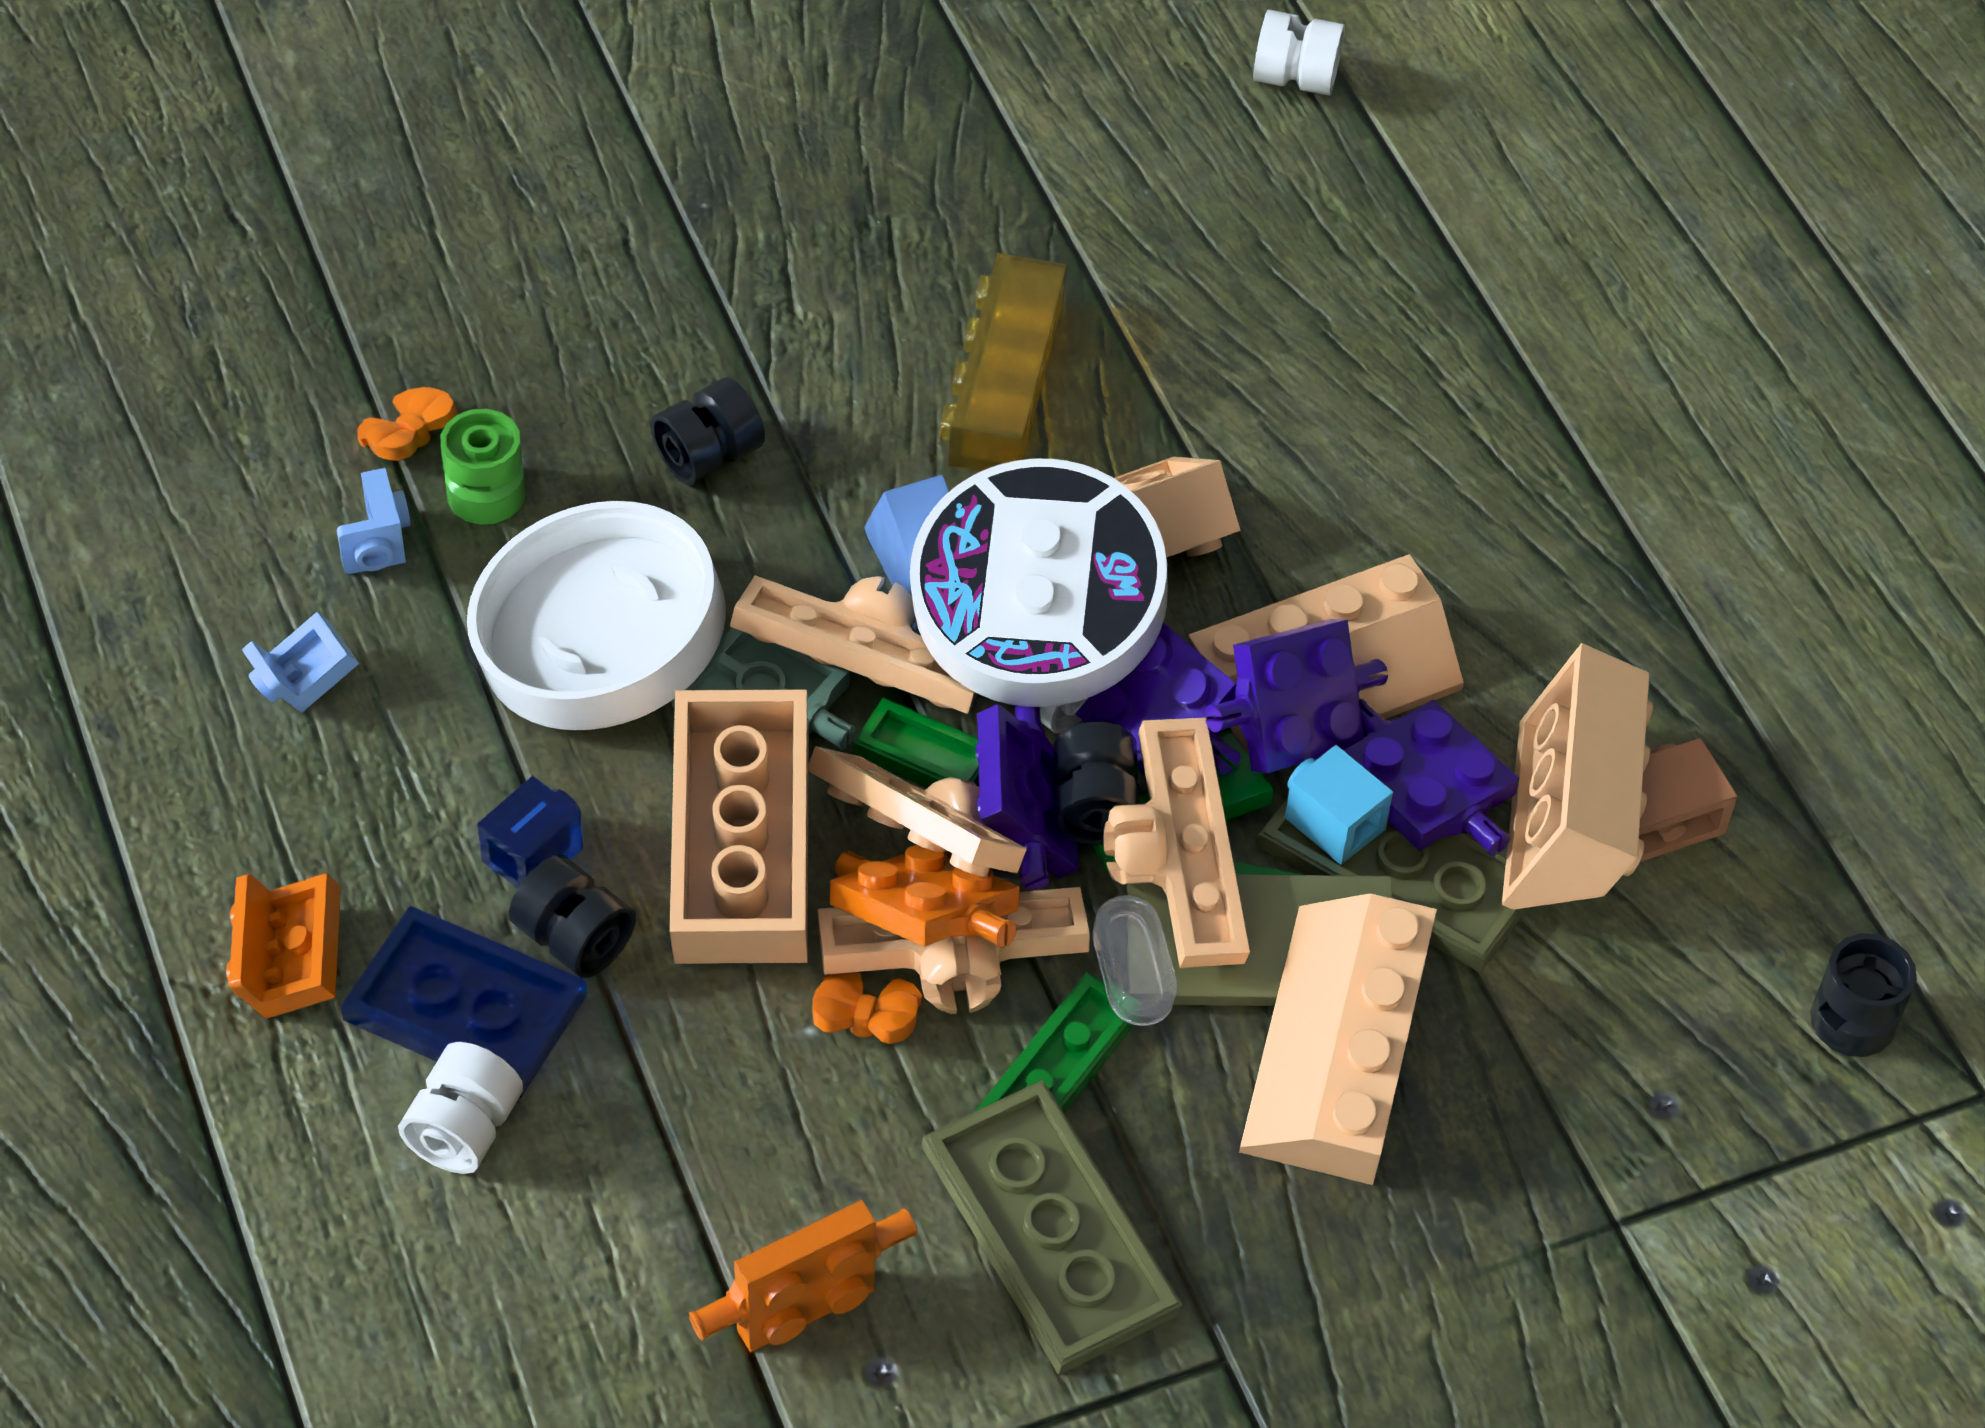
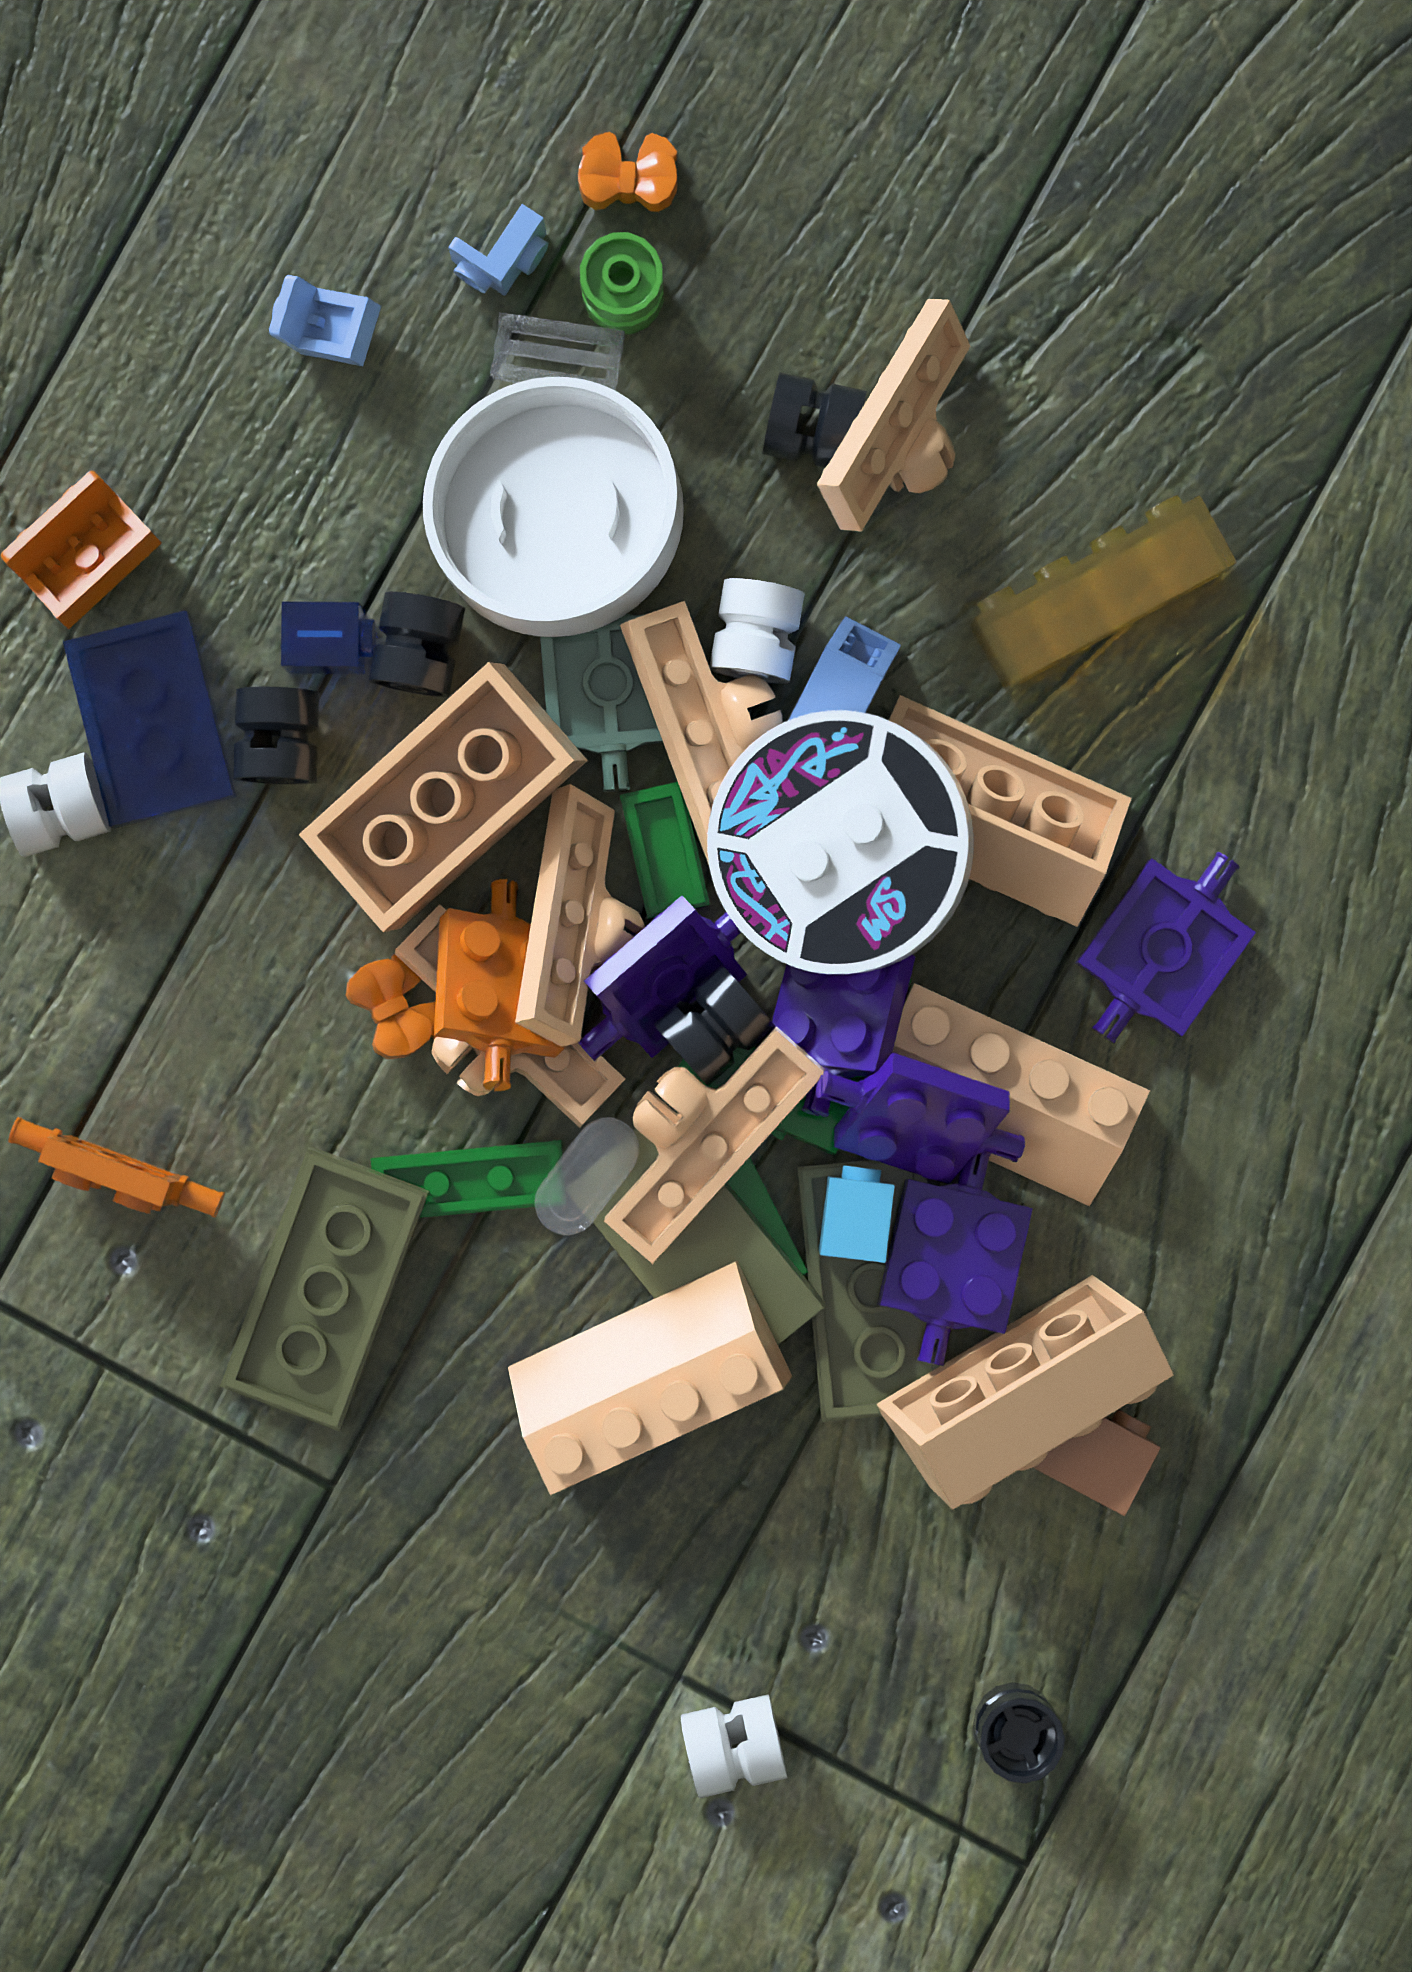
camera: 55 degrees right, 35 degrees up
none -> black wheel [369,591,465,697]
none -> clear tile [490,312,625,392]
none -> white wheel [681,1694,787,1798]
none -> white wheel [709,578,805,684]
none -> light nougat plate [817,299,971,532]
none -> dark purple plate [1076,852,1256,1044]

